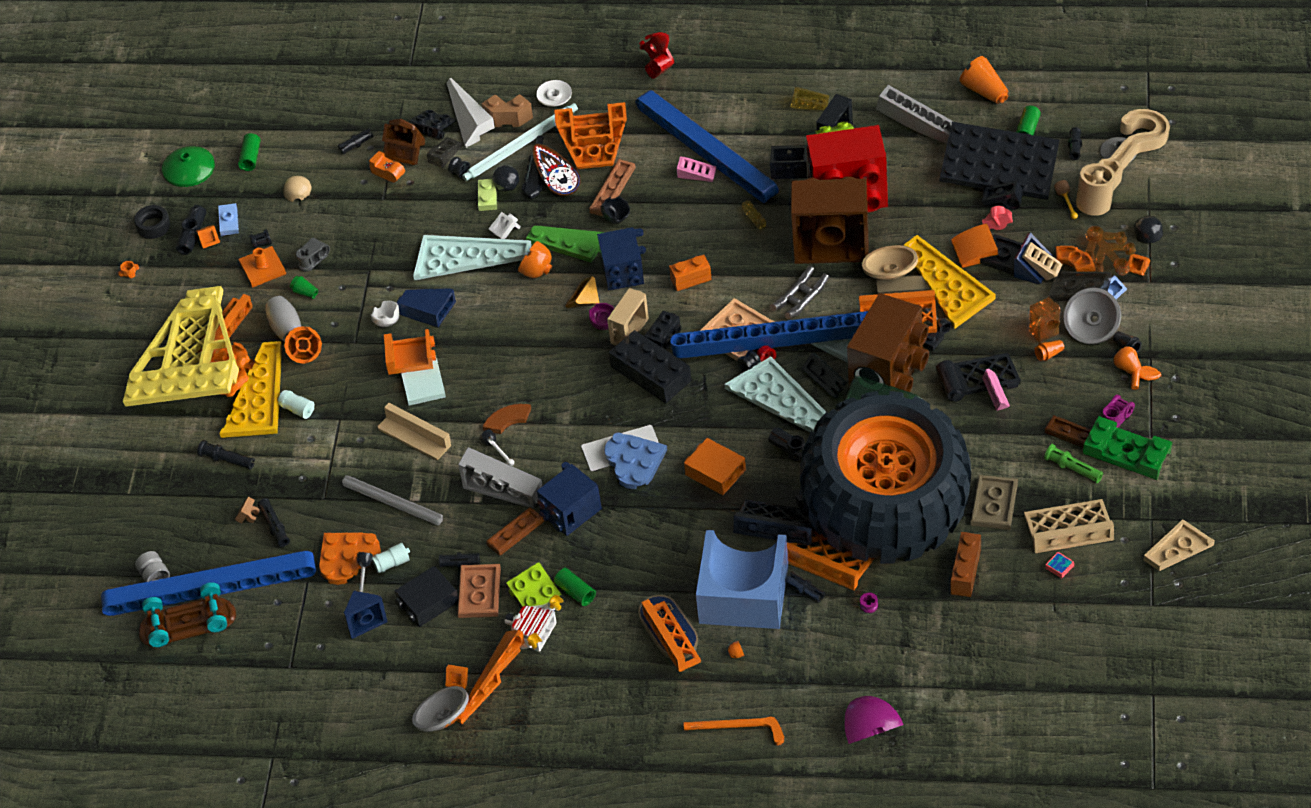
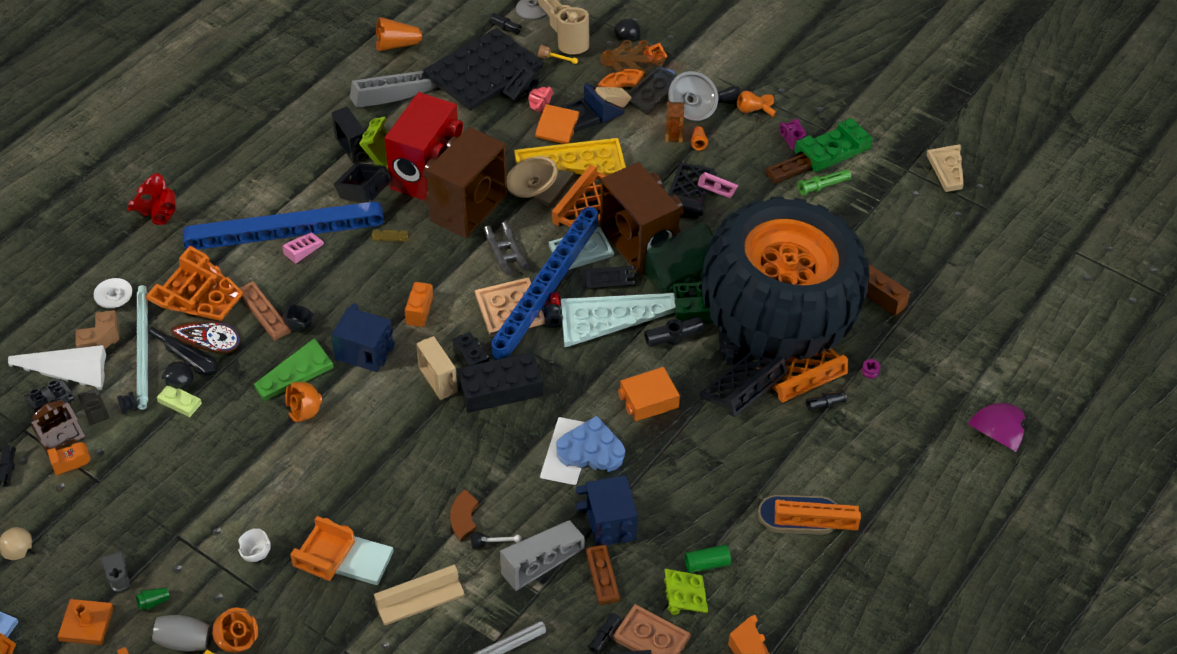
camera: 65 degrees left, 0 degrees up
black bush [249,229,272,249] -> none
dark blue slope [397,289,456,327] -> none
light aqua wing [413,235,532,280] -> none
white bracket [489,212,521,239] -> none
torso [505,595,564,652] -> none
pearl gold slope [565,276,599,308] -> none
magenta hair [589,303,615,330] -> none
orange piece [684,717,784,745] -> none
medium blue piece [696,530,788,629] -> none
orange hinge [728,641,745,659] -> none
clear yellow slope [790,87,829,110] -> none
green pin [1016,106,1041,135] -> none
tan fence [1024,499,1114,553] -> none
tile [1046,552,1074,579] -> none

